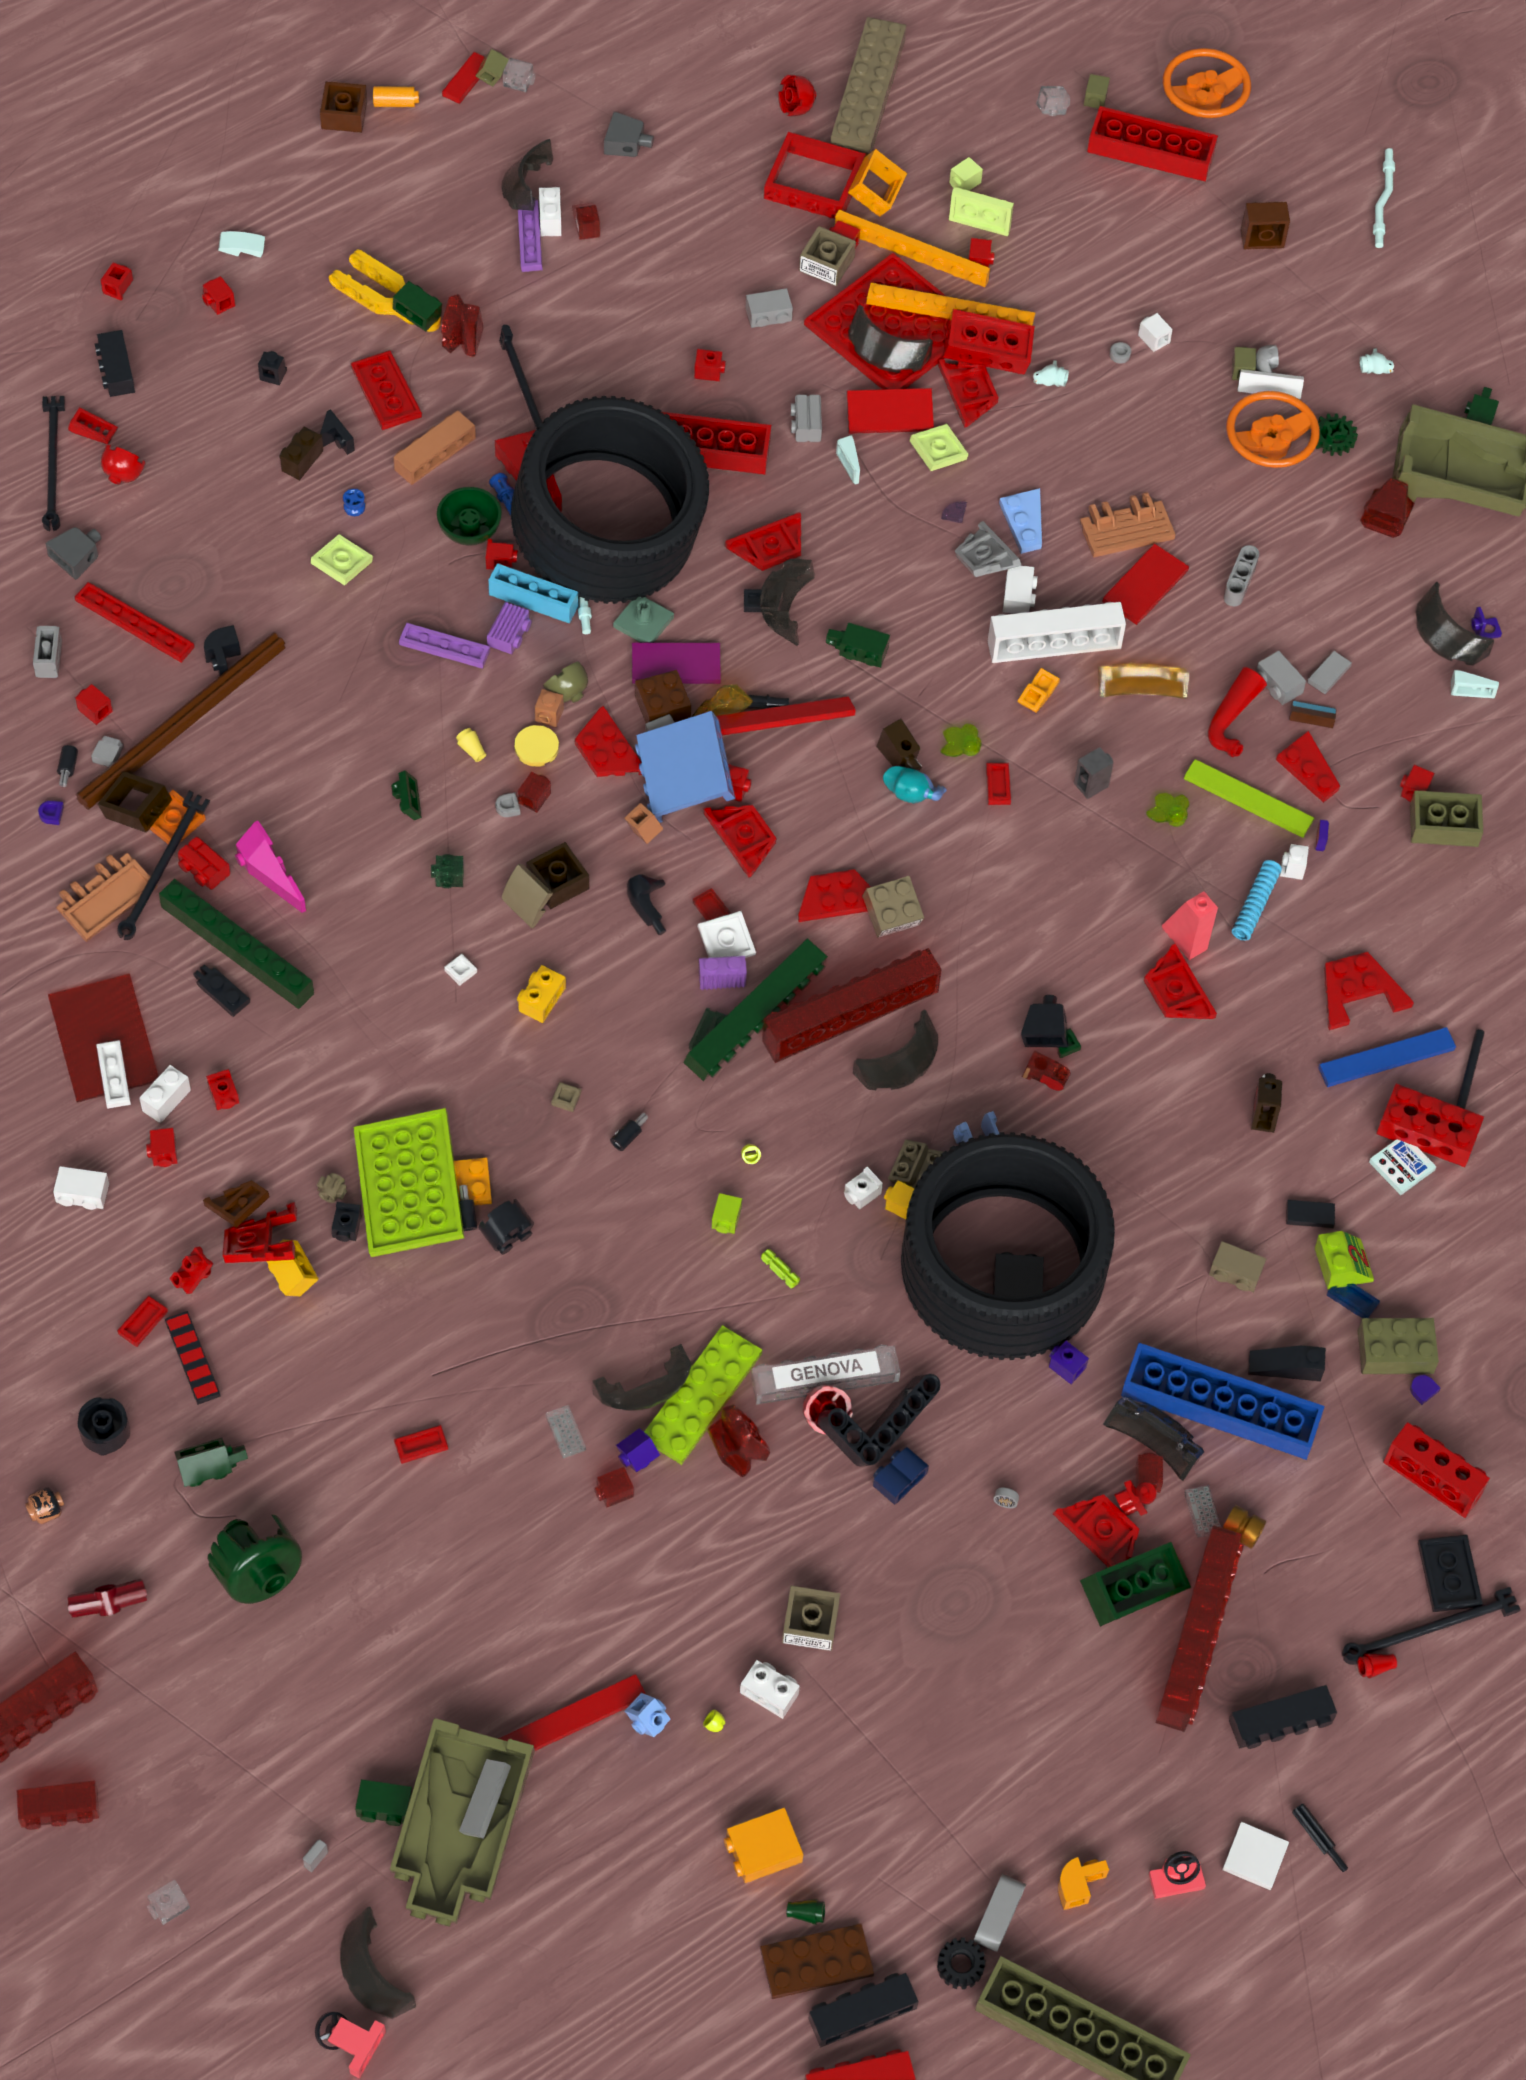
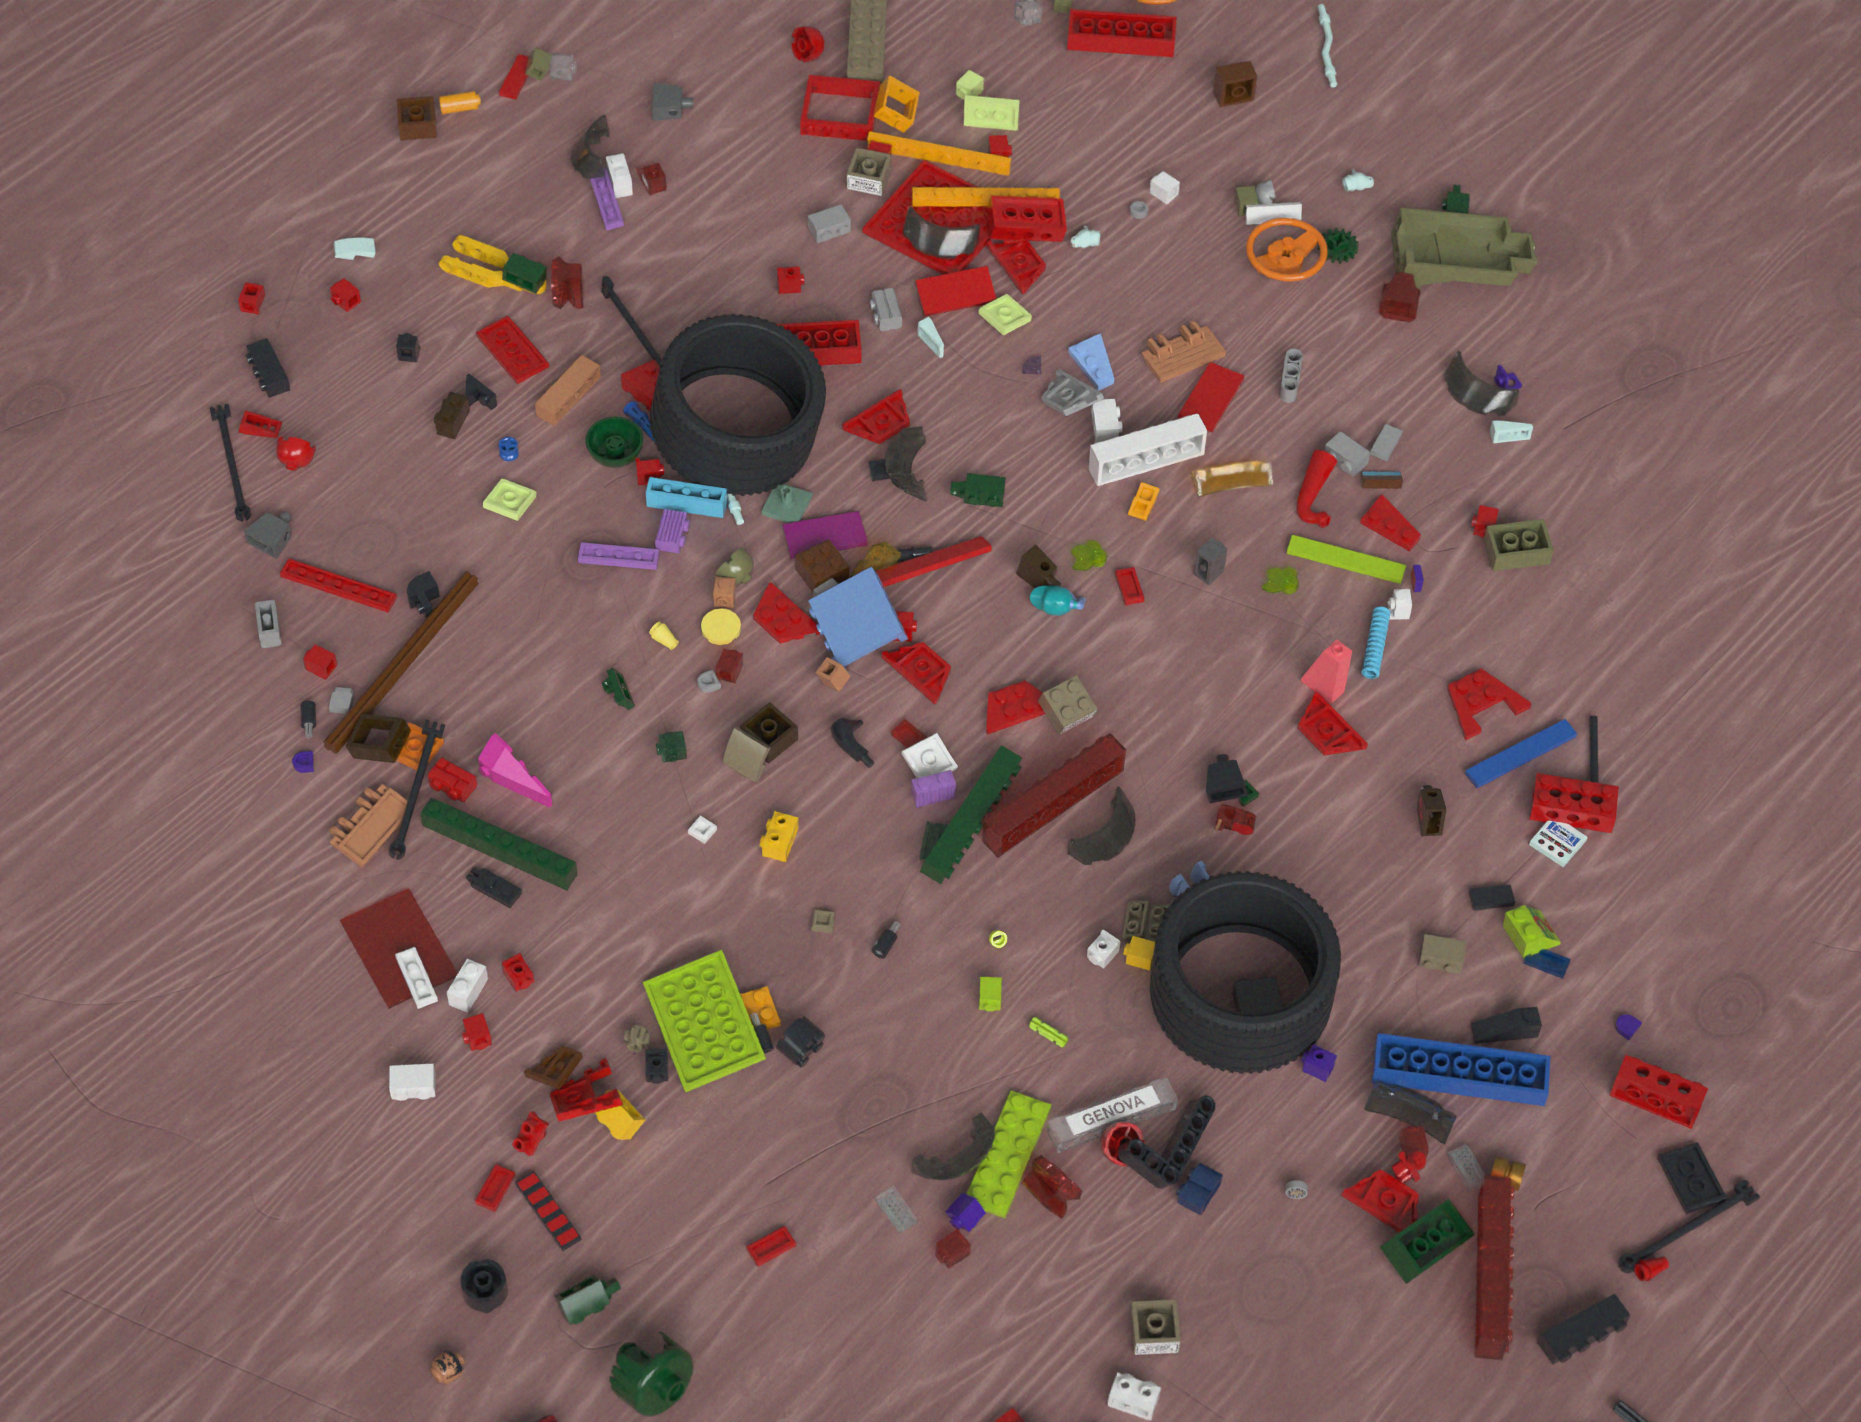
camera: 10 degrees left, 5 degrees down
olive brick [1357,1318,1439,1374] -> none

